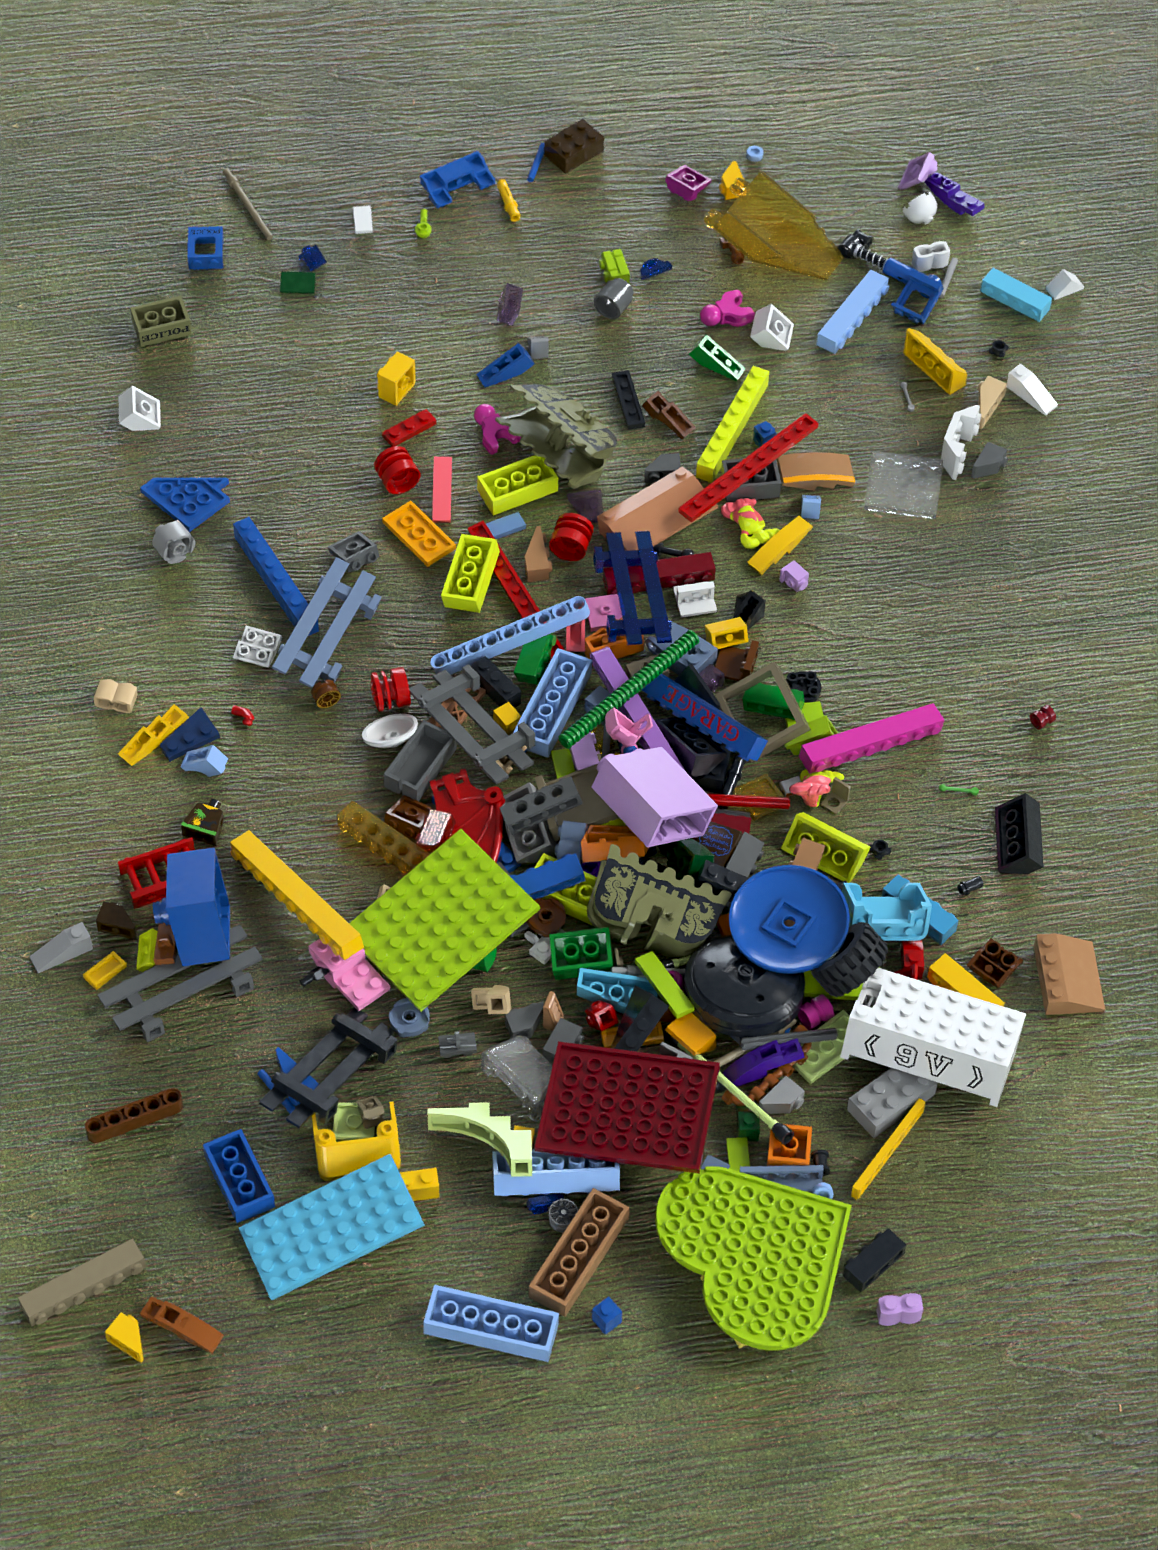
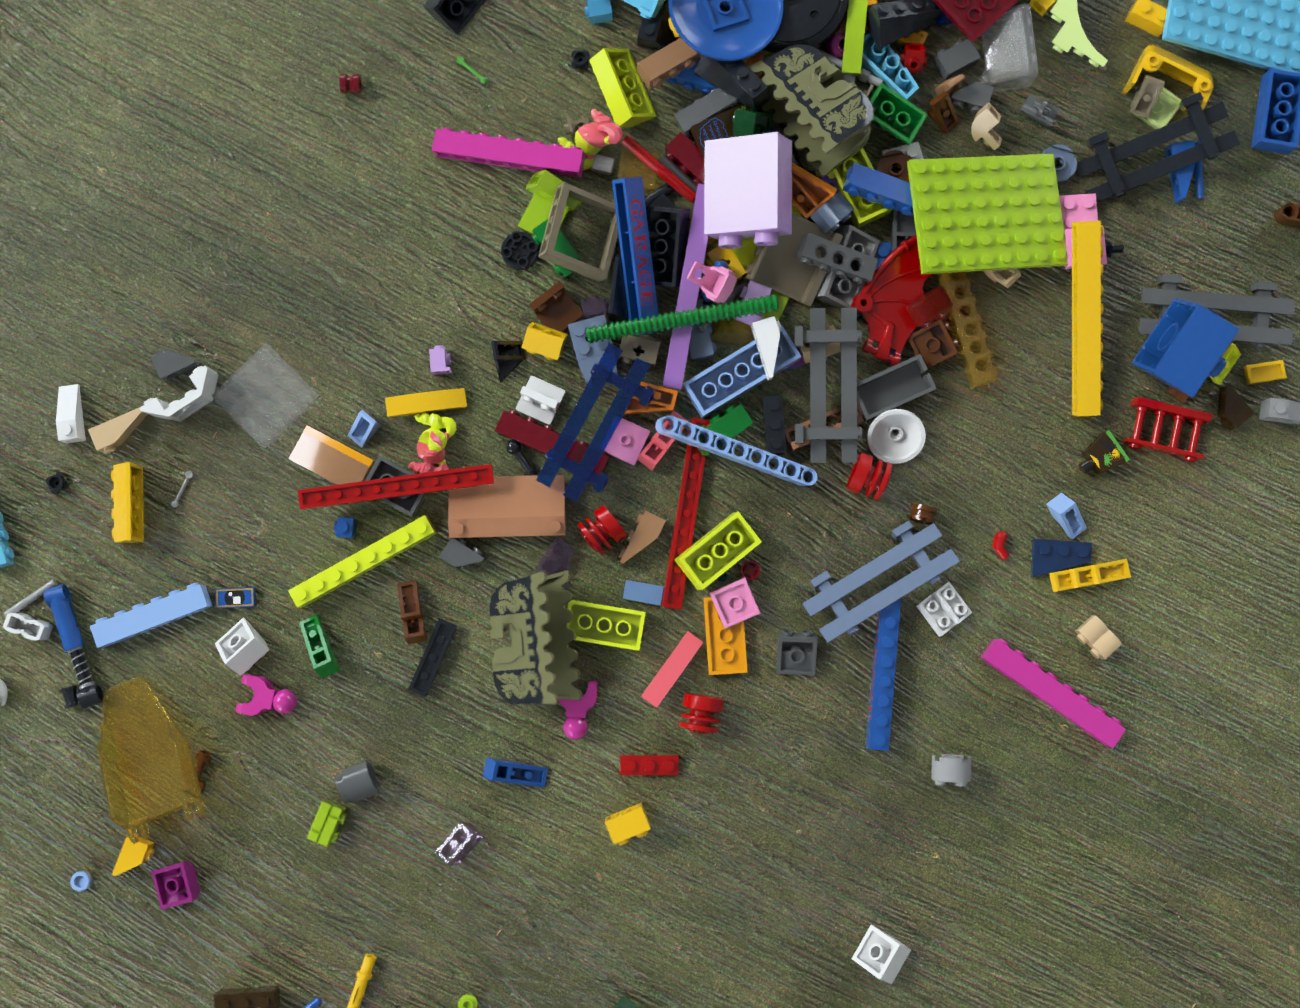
camera: 145 degrees left, 30 degrees up
blue wing [140,478,230,532] -> none
yellow brick [493,702,521,735] -> none
light grey slope [527,336,549,359] -> none
clear blue plate [640,258,673,280] -> none
blue window [891,269,944,324] -> none
none -> tile [215,587,256,608]
none -> bright pink plate [710,577,761,629]
none -> dark red wheel [740,561,760,581]
none -> white slope [751,316,782,381]
none -> reddish brown slope [927,91,959,134]
none -> dark pink brick [980,638,1126,748]

